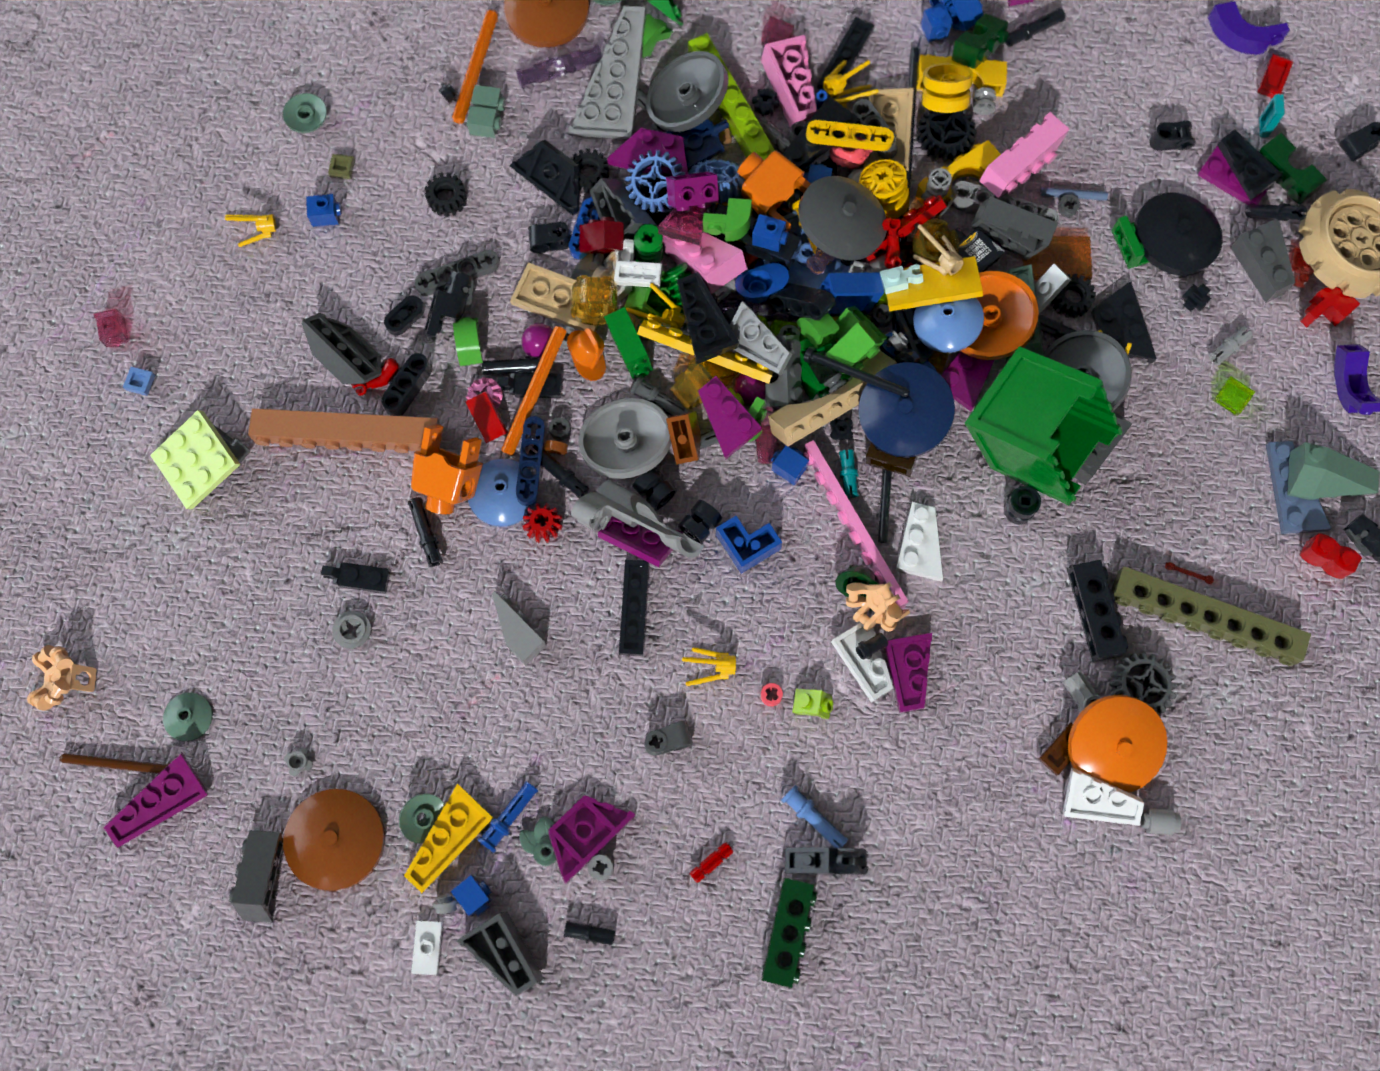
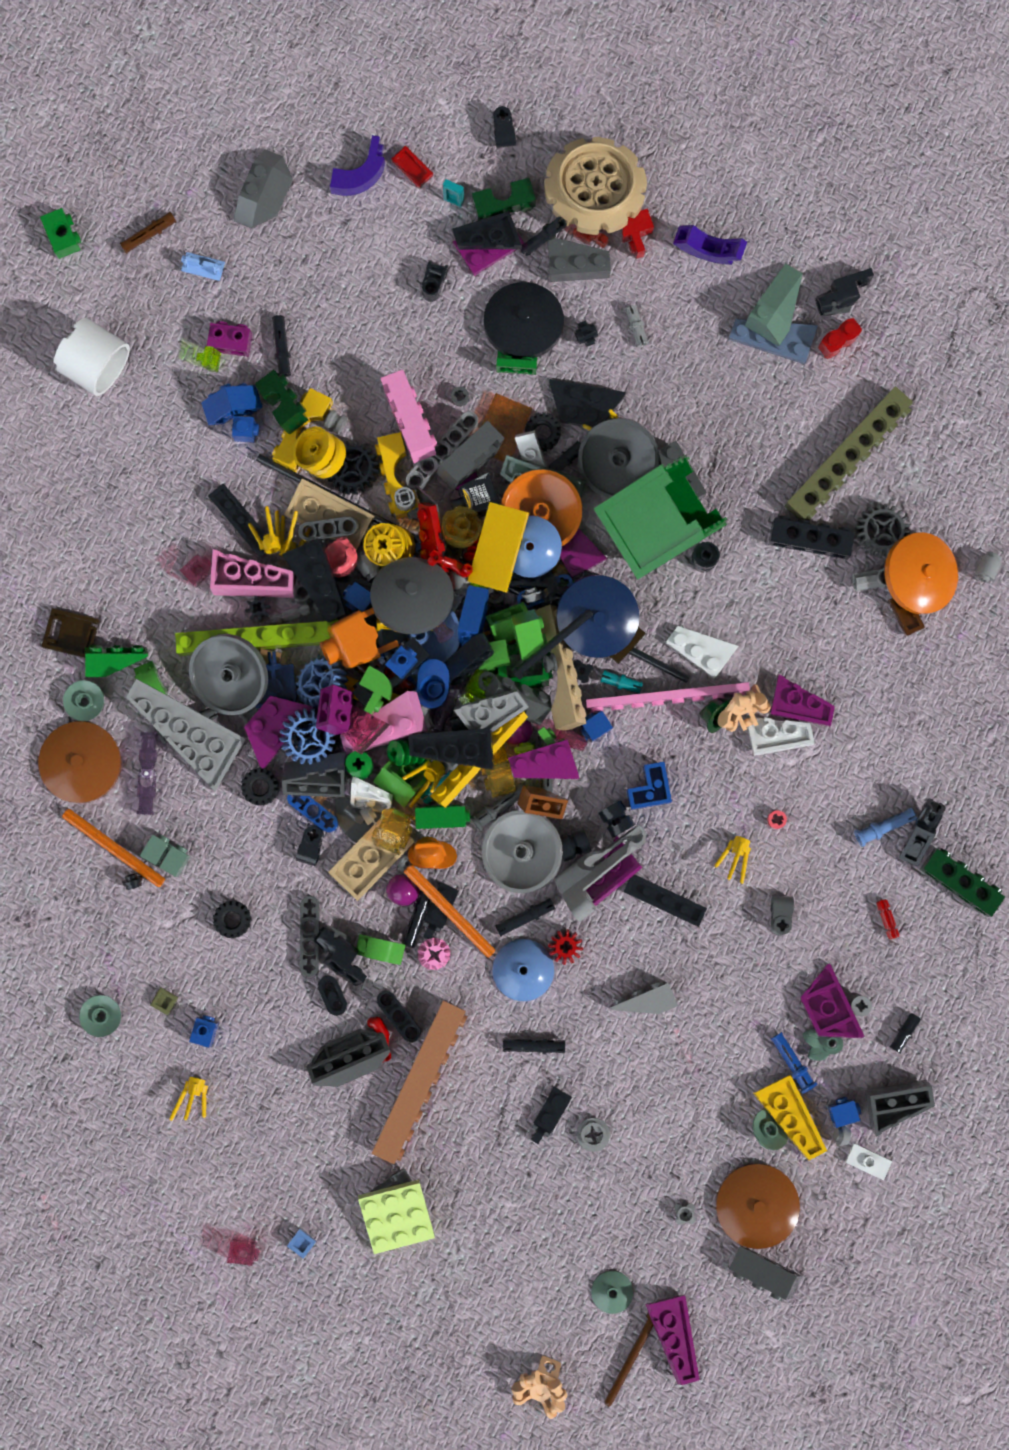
camera: 70 degrees left, 10 degrees up
orange piece [411,424,483,514] -> none
red tile [465,391,508,443] -> none
black wing [510,140,579,215] -> none
dark blue beam [516,416,545,506] -> none
dark orange tile [544,440,568,455] -> none
dark grey bush [549,417,571,441] -> none
dark red brick [580,217,624,254] -> none
white plate [614,260,663,288] -> none
lime bracket [792,689,833,719] -> none
yellow beam [806,120,894,151] -> none
blue arm [815,90,829,110] -> none
black pin [856,633,888,660] -> none
light aqua plate [880,264,923,294] -> none
tan plant [913,224,963,276] -> none
sand blue bar [1040,187,1108,201] -> none
white wing [1063,767,1144,826] -> none
clear red hinge [1165,562,1214,584] -> none
clear neon green piece [1212,376,1255,416] -> none

